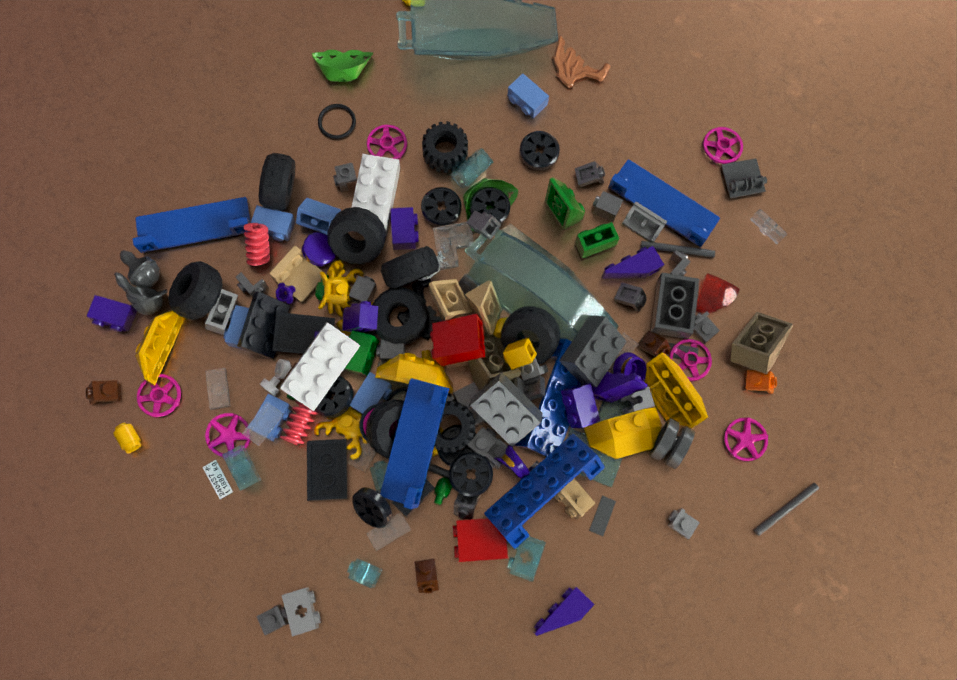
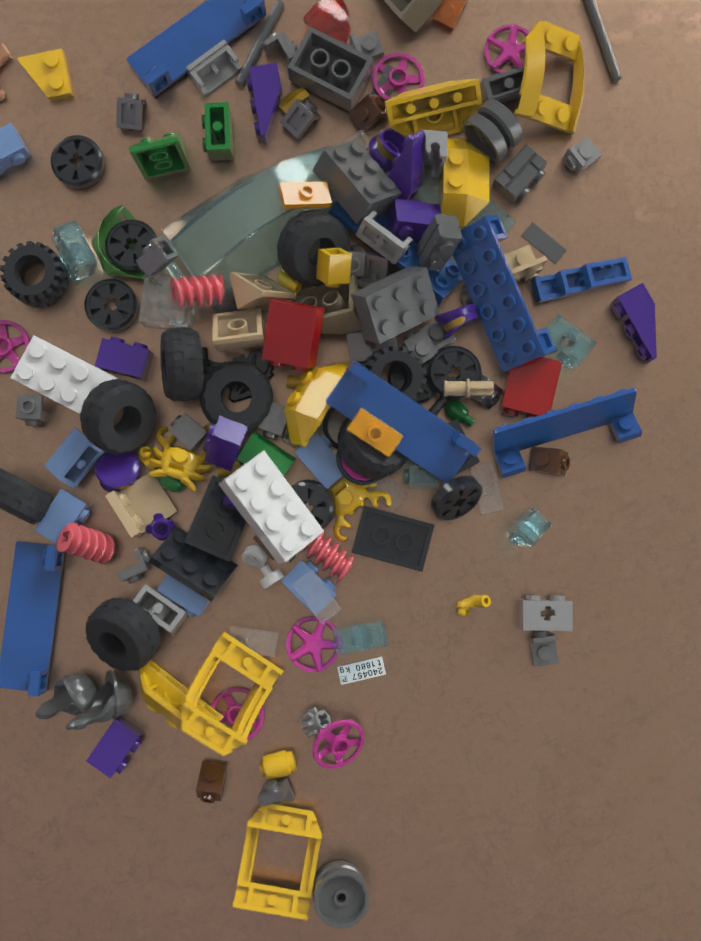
camera: 65 degrees left, 10 degrees up
flat silver brick [592,191,623,222] -> none
none -> yellow wing [18,48,73,102]
none -> coral piece [170,274,225,309]
none -> yellow wedge [181,631,284,756]
none -> yellow wedge [233,804,322,920]
none -> flat silver bracket [258,777,295,807]
none -> yellow piece [278,87,309,115]
none -> plate [278,182,332,209]
none -> light grey gear [301,707,331,739]
none -> dark pink wheel [312,719,364,769]
none -> dark grey wheel [312,860,370,929]
none -> light orange plate [347,407,403,457]
none -> light grey hinge [356,210,413,265]
none -> dark grey brick [416,214,463,271]
none -> tan axle [444,379,494,398]
none -> yellow arm [456,595,491,616]
none -> dark grey brick [480,66,524,103]
none -> dark grey brick [492,145,547,204]
none -> blue bracket [493,387,642,478]
none -> yellow wedge [514,21,585,134]
none -> blue slope [530,257,632,303]

